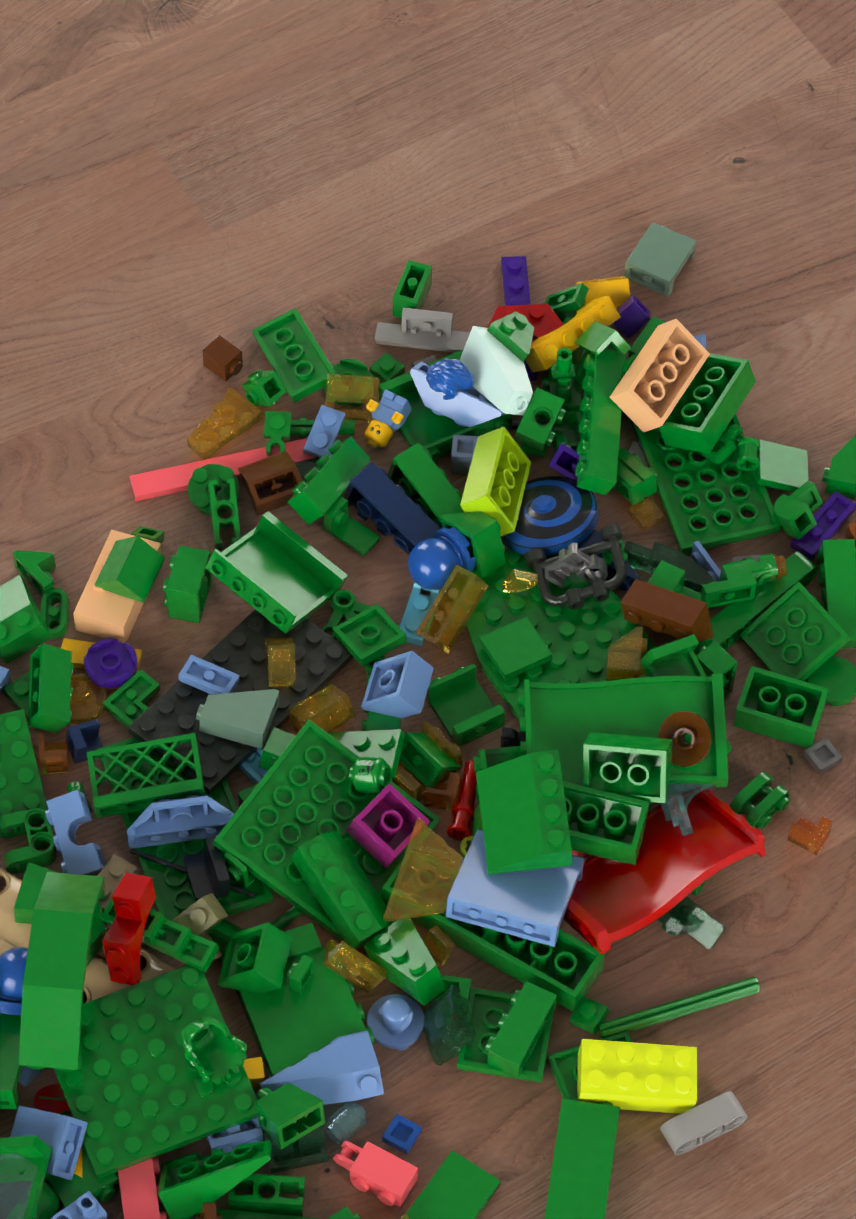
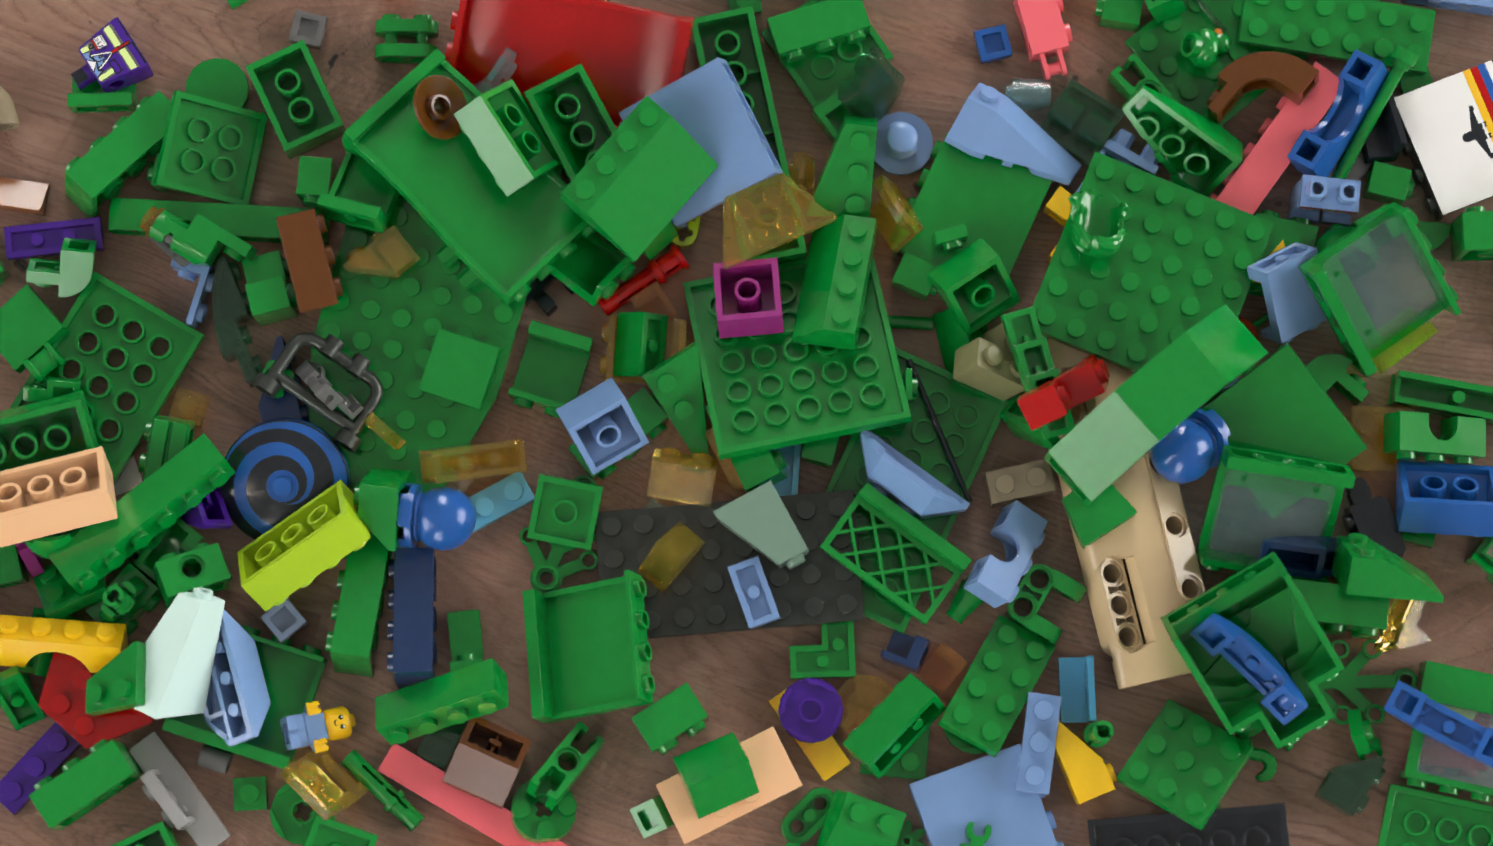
camera: 135 degrees left, 25 degrees up
black panel [183,836,230,901] -> none
green torso [256,1084,325,1149] -> none
green plate [264,411,292,456] -> none
medium blue plate [303,405,346,459] -> none
green head [349,757,392,793] -> none
blue hair [425,359,474,400] -> none
green panel [575,321,631,355] -> none
none -> green brick [28,739,144,830]

